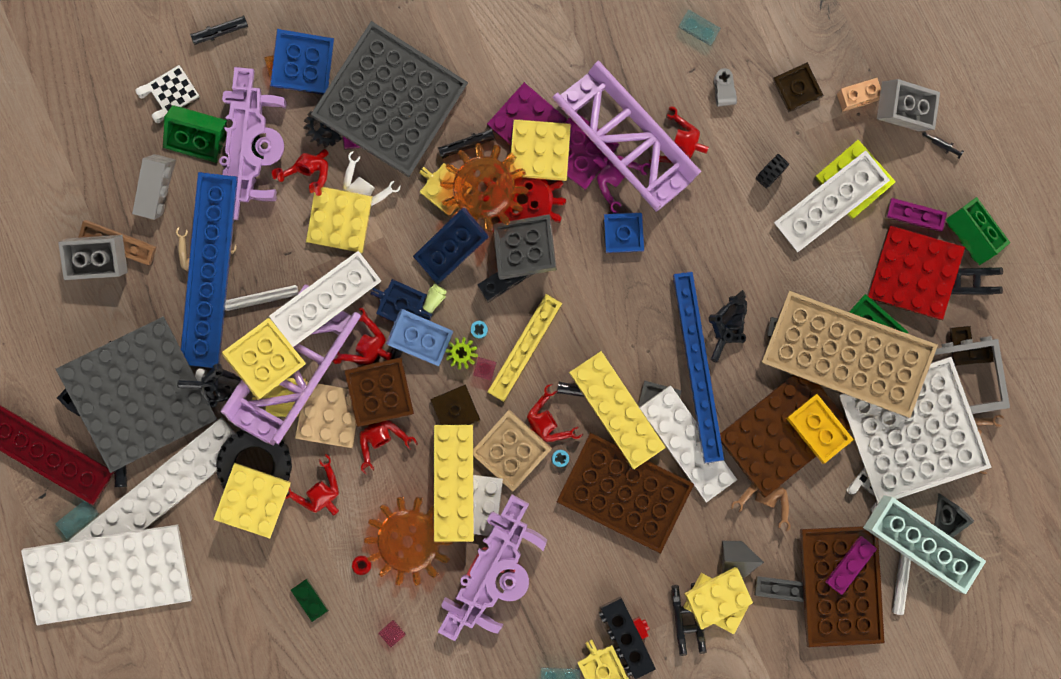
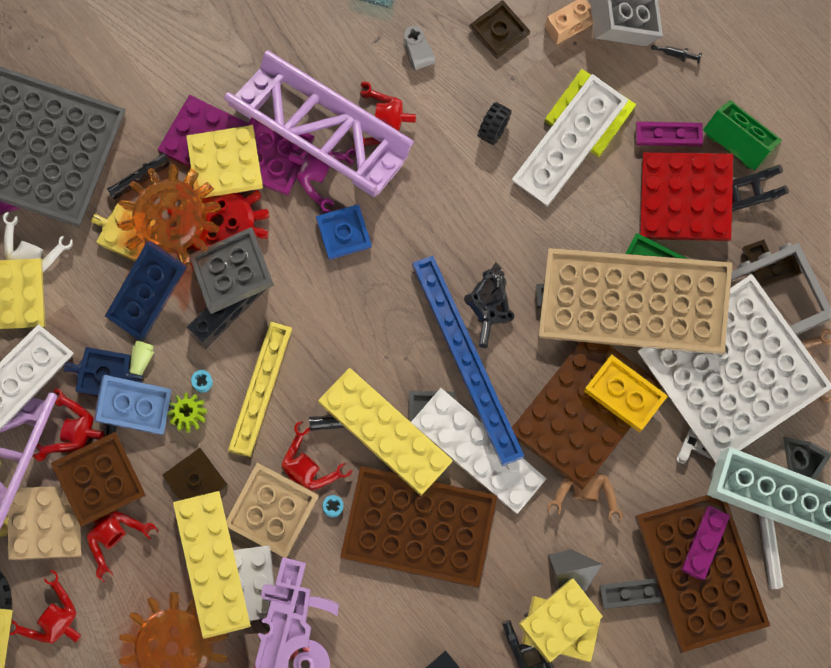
camera: 15 degrees left, 10 degrees down
clear pink plate [473,357,497,381] -> none

